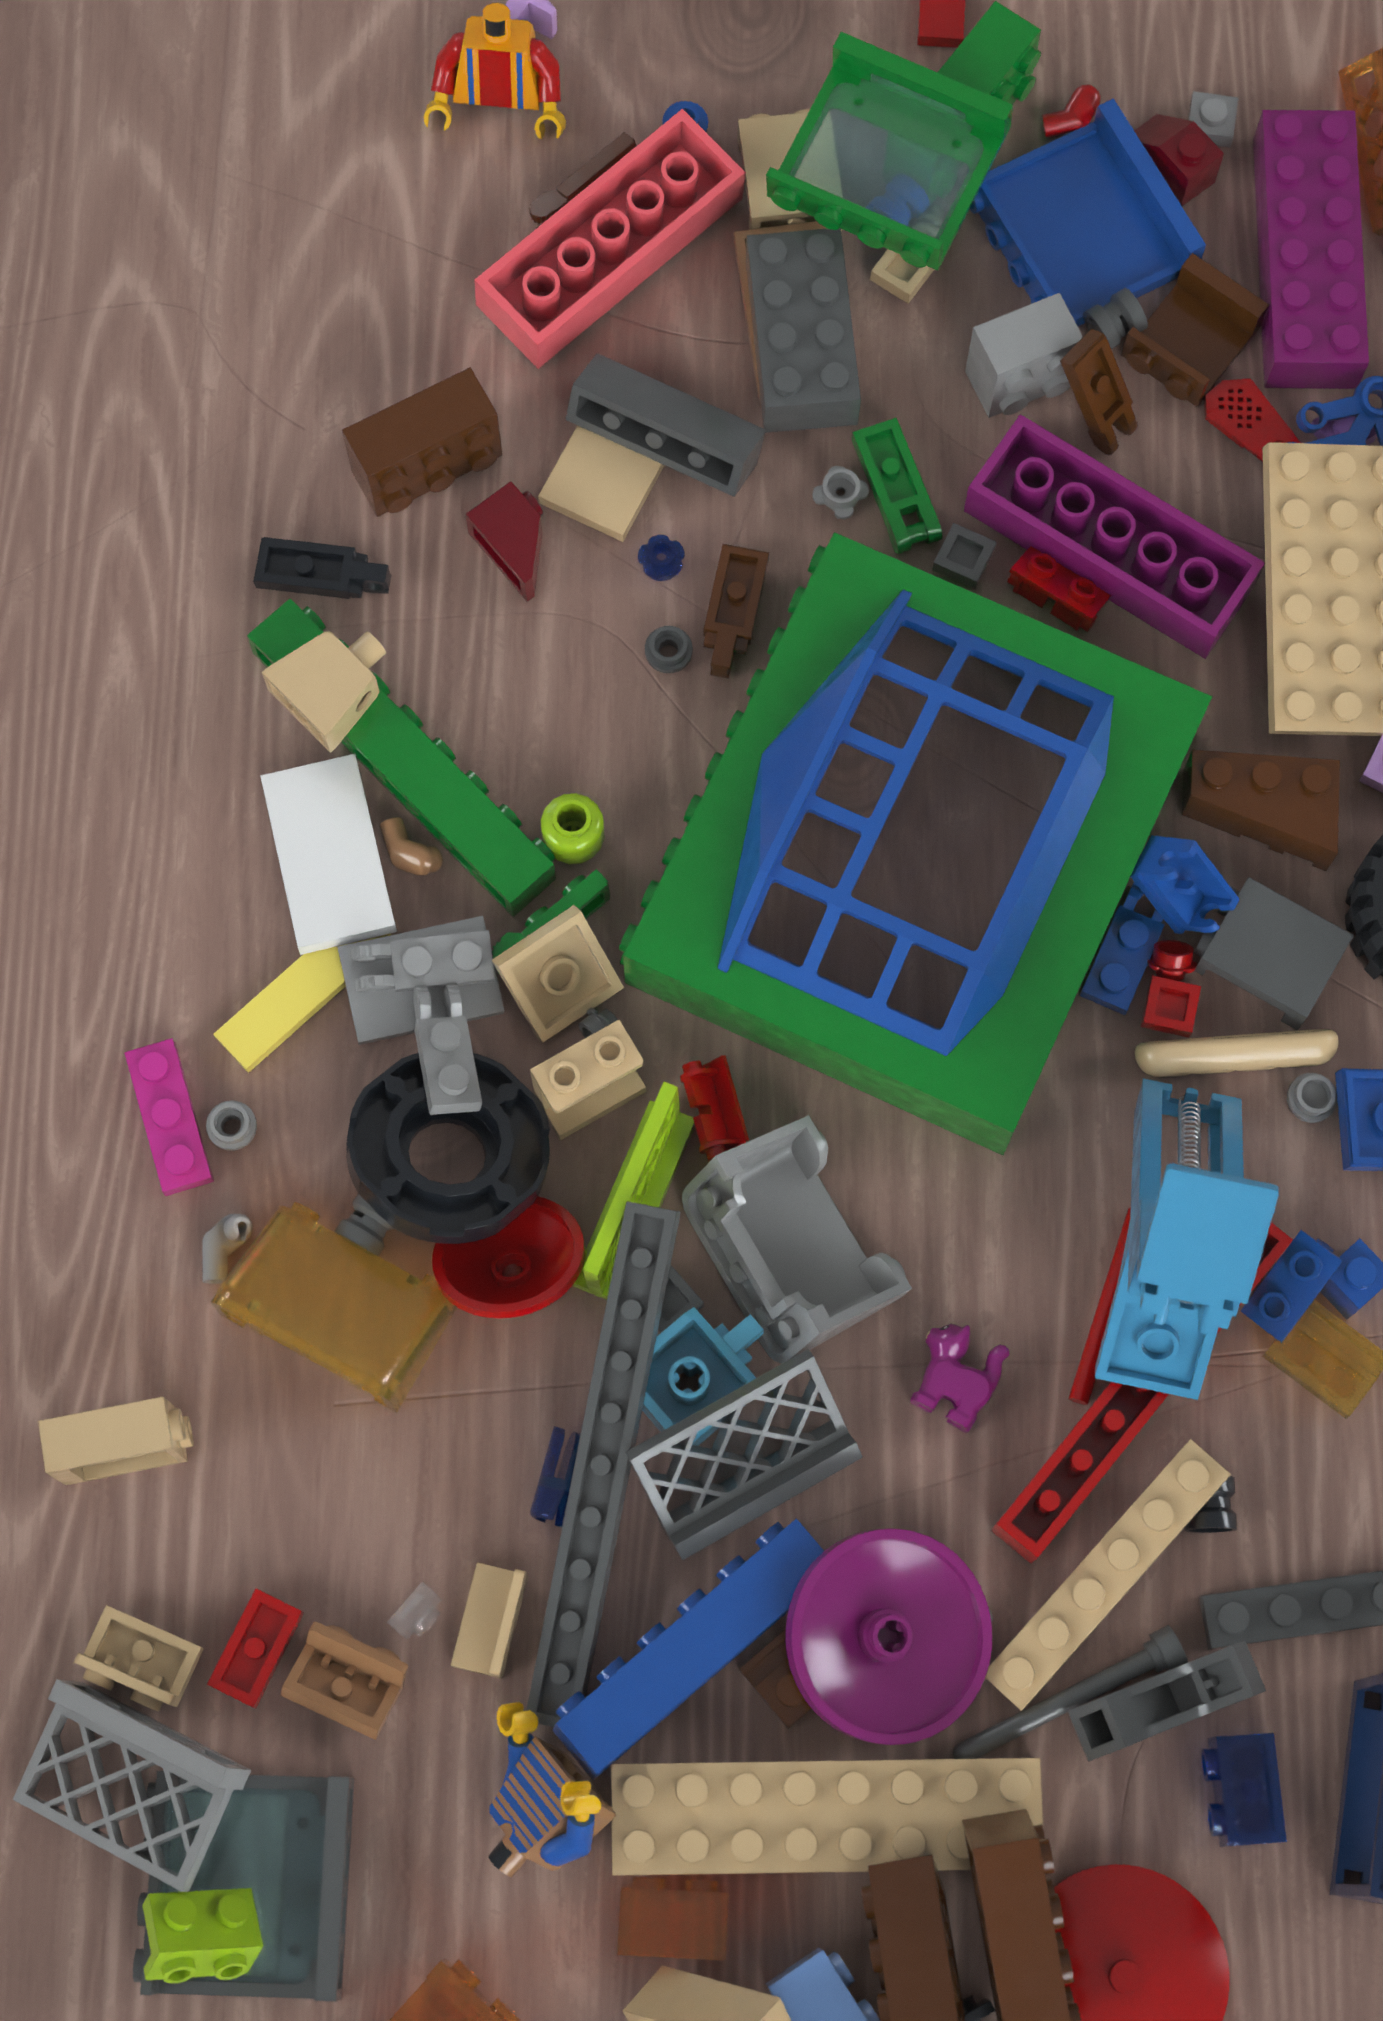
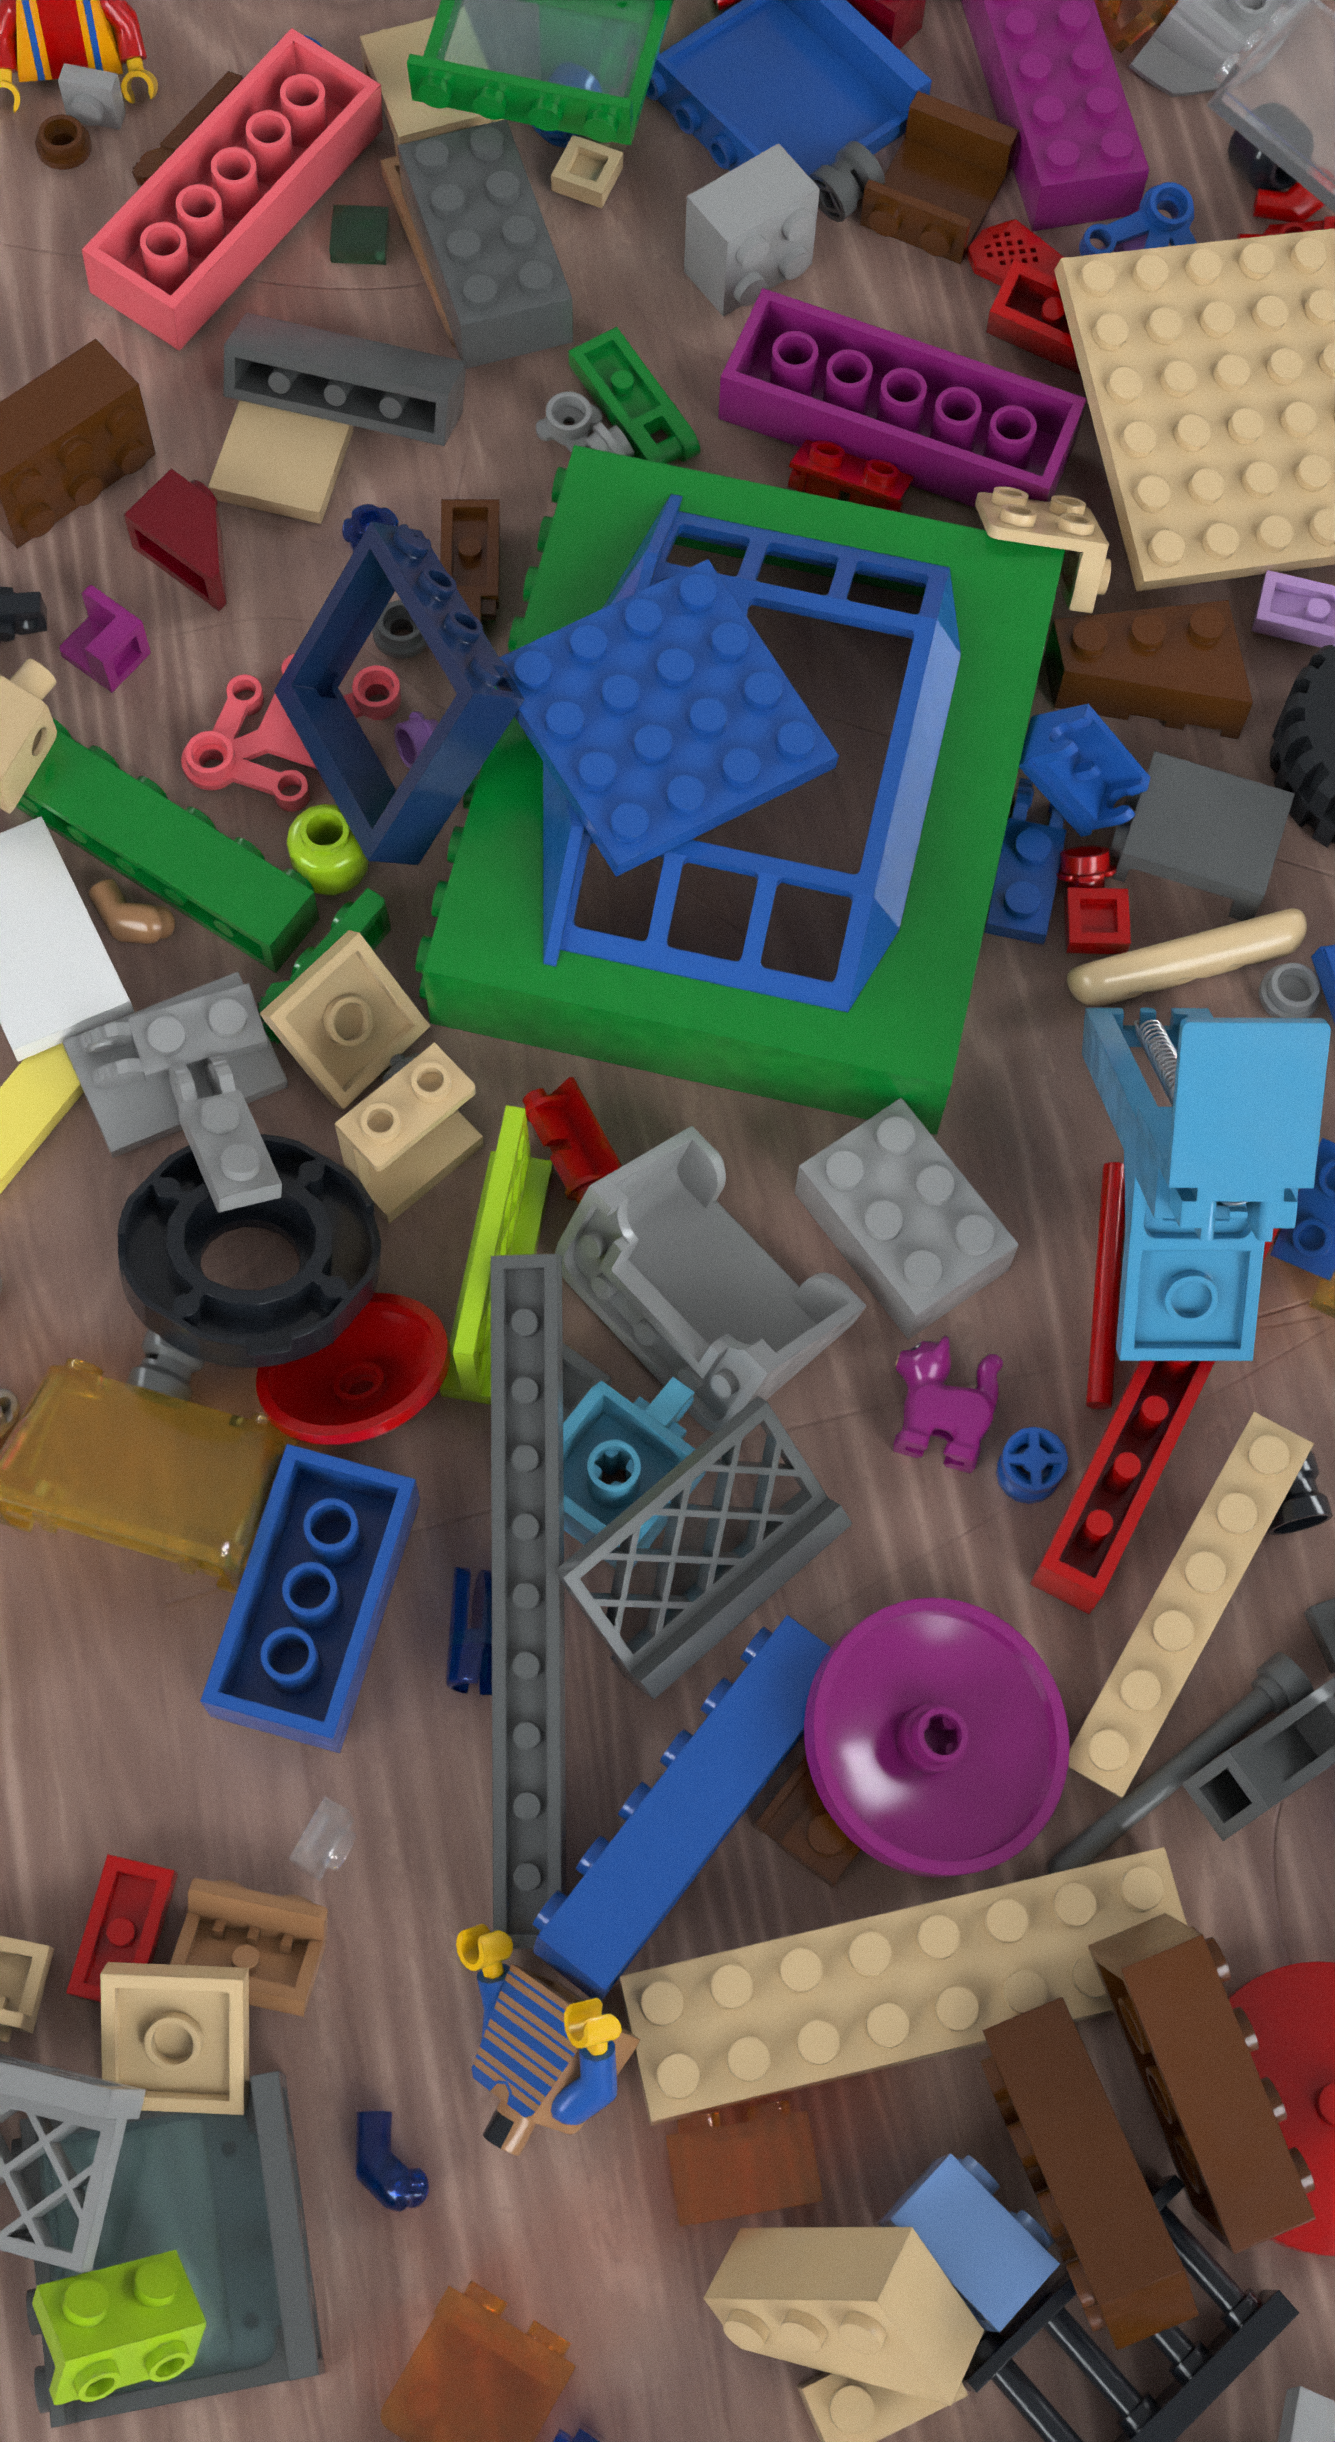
camera: 15 degrees left, 5 degrees down
tan panel [451,1562,528,1679] -> none
dark grey plate [932,523,997,589] -> none
reddish brown hinge [1060,329,1138,456] -> none
none -> reddish brown plate [35,114,92,170]
none -> light grey plate [58,63,126,130]
none -> magenta panel [59,585,151,693]
none -> tan plate [100,1962,249,2115]
none -> coral plant [181,654,401,812]
none -> blue brick [200,1444,420,1753]
none -> dark blue window [274,521,525,865]
none -> clear green tile [329,204,390,265]
none -> clear blue arm [356,2111,429,2212]
none -> medium lavender plate [394,711,438,769]
none -> blue plate [496,559,839,877]
none -> light grey plate [584,422,635,457]
none -> light grey brick [794,1098,1019,1340]
none -> tan bracket [975,487,1111,613]
none -> red brick [986,259,1081,375]
none -> blue wheel [996,1427,1068,1504]

